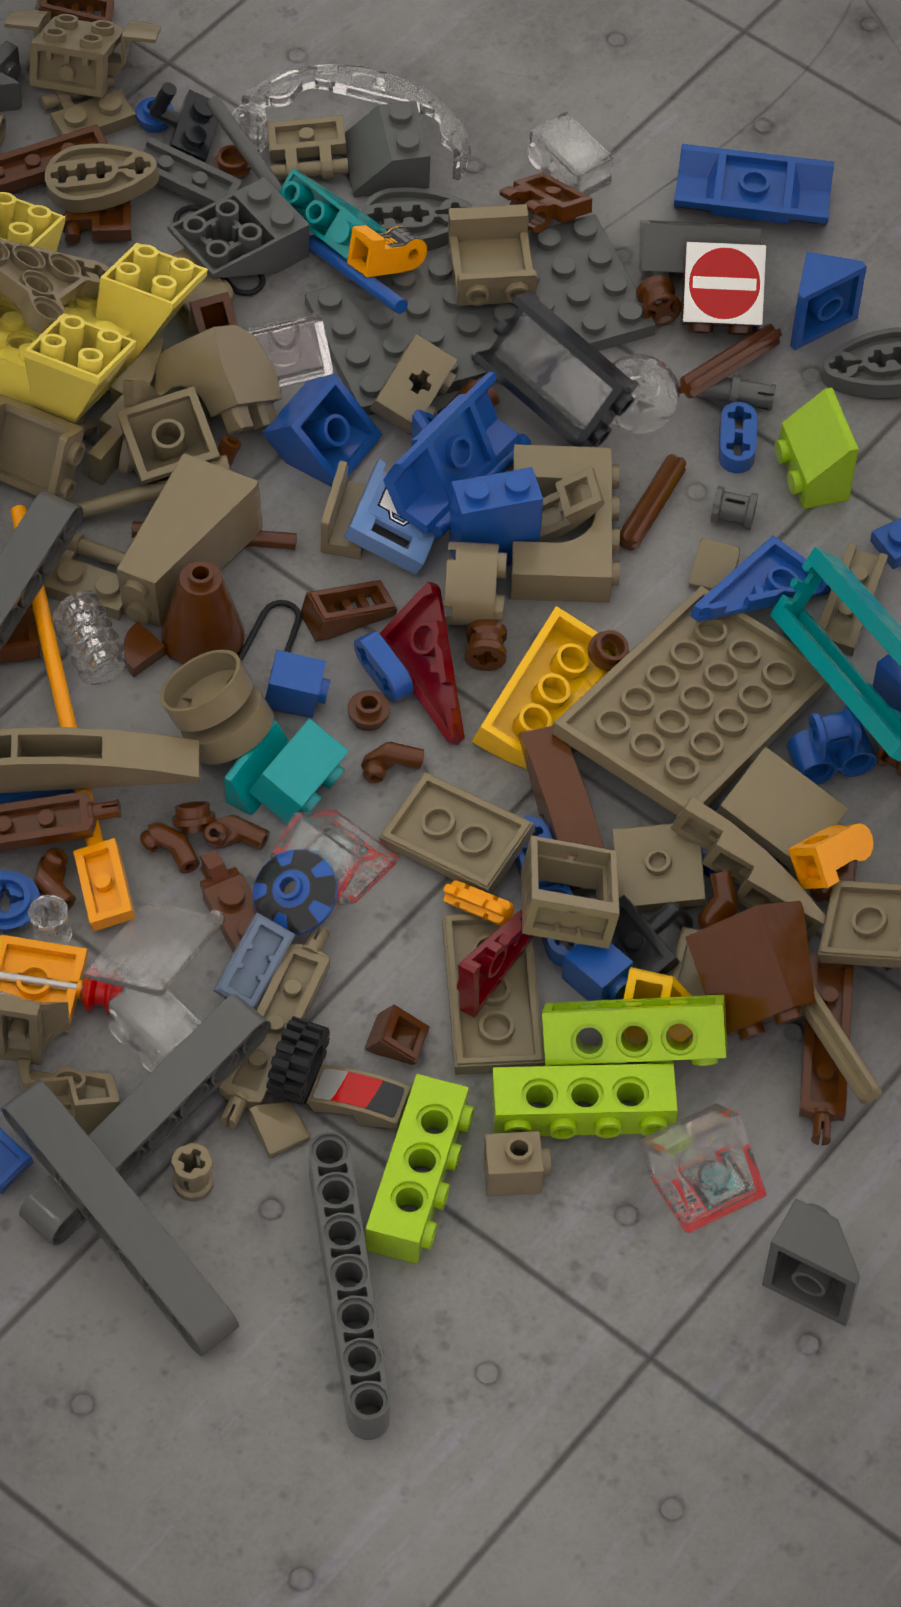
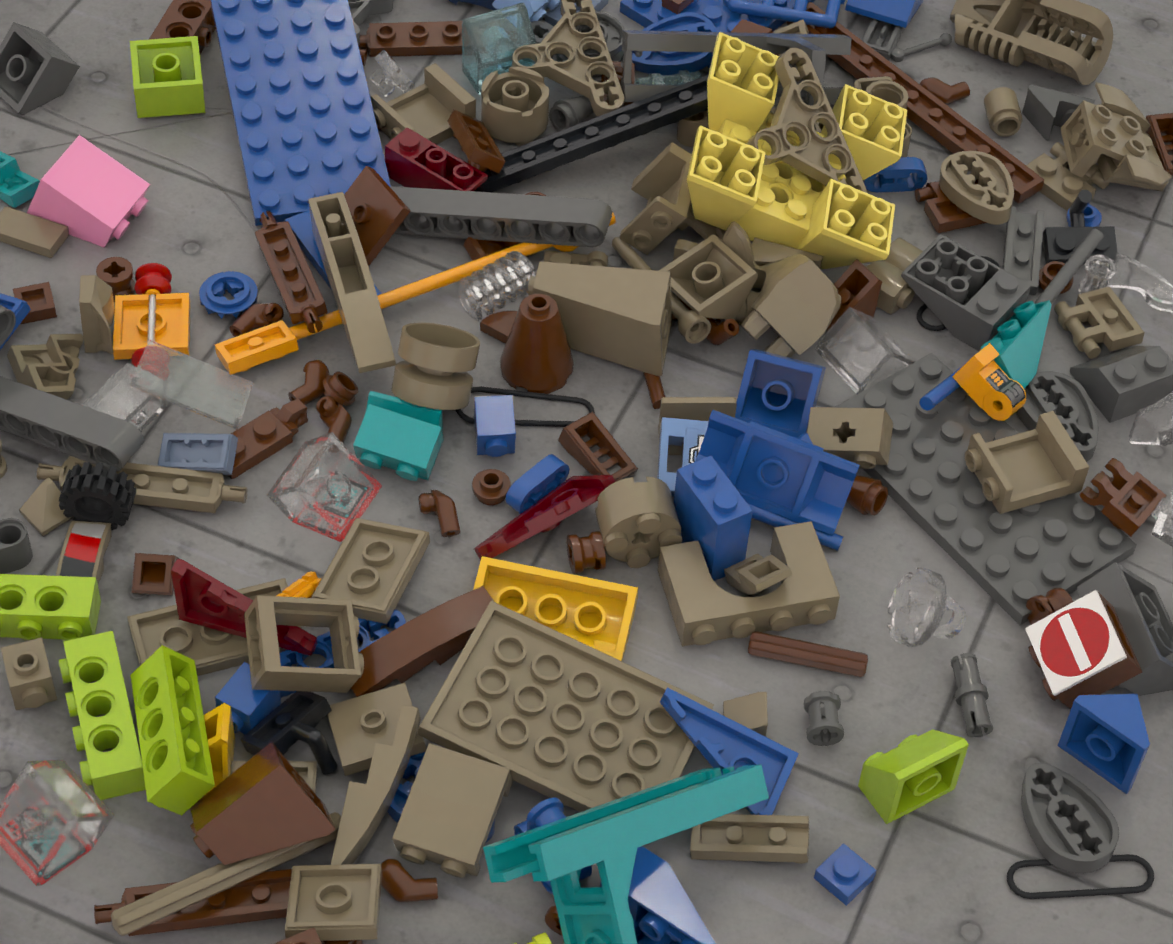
camera: 75 degrees right, 5 degrees down
clear bush [28,895,72,945] -> none
dish [253,849,338,935] -> none
door [472,292,639,447] -> none
reddish brown plate [587,630,629,671] -> none
reddish brown axle [678,324,782,399] -> none
reddish brown arm [698,870,738,929] -> none
blue beam [718,402,757,473] -> none
light orange leg [788,823,874,889] -> none

